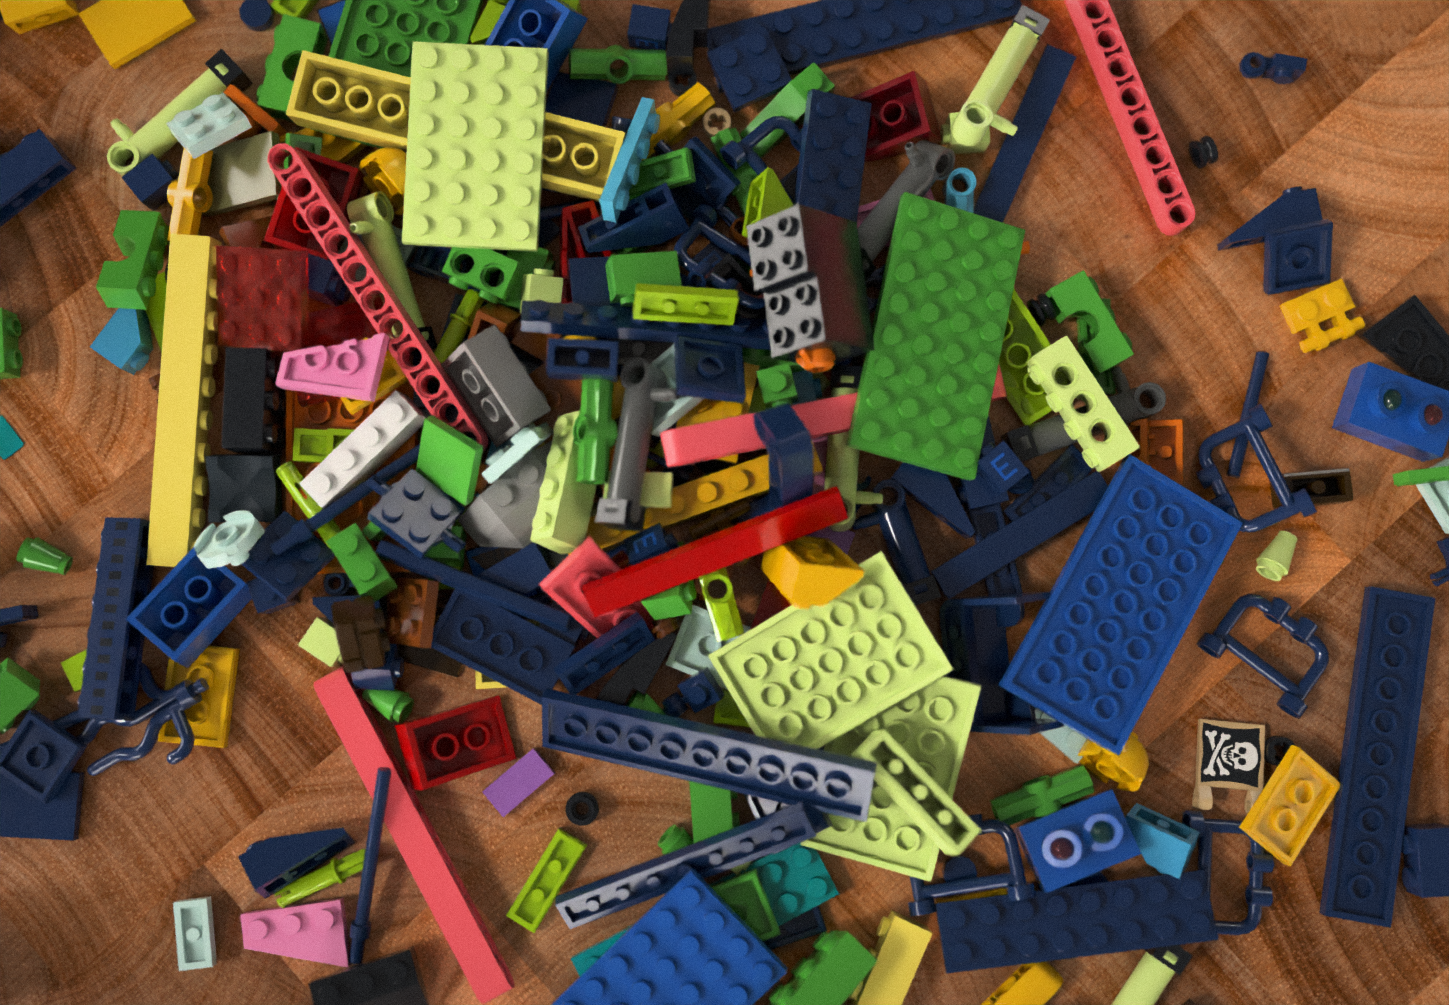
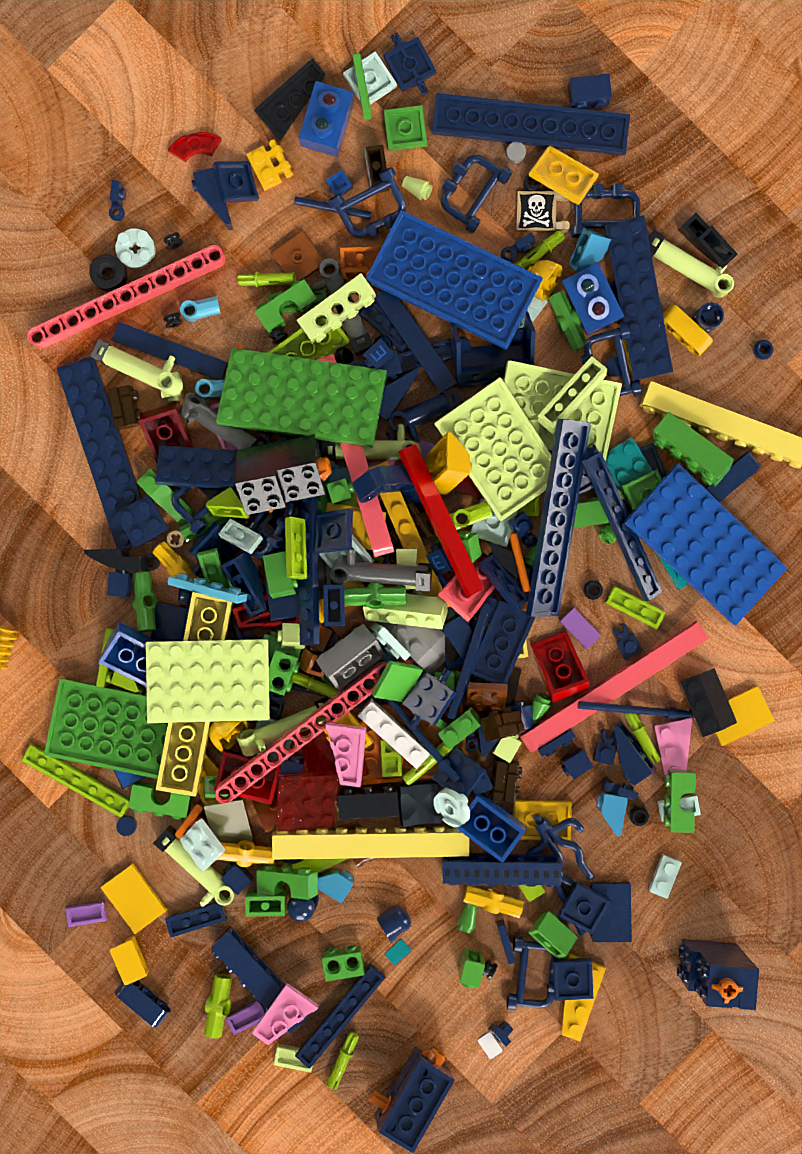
camera: 90 degrees left, 5 degrees up
none -> black tyre [89,254,127,292]
none -> dark brown brick [107,385,142,430]
none -> light aqua plate [115,229,156,269]
none -> black bush [163,313,183,329]
none -> dark blue plate [165,902,227,938]
none -> red tile [168,132,222,162]
none -> medium azure piece [180,296,221,322]
none -> light aqua plate [219,519,263,554]
none -> lime axle [237,272,296,287]
none -> bright green brick [245,890,287,917]
none -> dark orange plate [271,231,323,281]
none -> dark blue helmet [287,895,319,922]
none -> blue plate [326,170,353,196]
none -> black plate [335,347,353,364]
none -> dark blue helmet [377,905,411,944]
none -> bright green plate [384,105,427,152]
none -> yellow piece [463,885,524,918]
none -> dark brown brick [490,759,522,803]
none -> dark blue plate [500,232,535,262]
none -> light grey tile [506,142,526,164]
none -> orange bar [509,533,530,593]
none -> lime axle [515,230,565,270]
none -> dark blue plate [538,729,576,757]
none -> dark blue brick [561,748,593,779]
none -> dark blue plate [593,729,617,765]
none -> dark azure slope [596,790,628,836]
none -> dark blue plate [602,779,638,801]
none -> dark blue plate [612,623,643,660]
none -> black plate [629,806,649,826]
none -> light aqua plate [648,854,682,899]
none -> bright green arch [663,770,696,833]

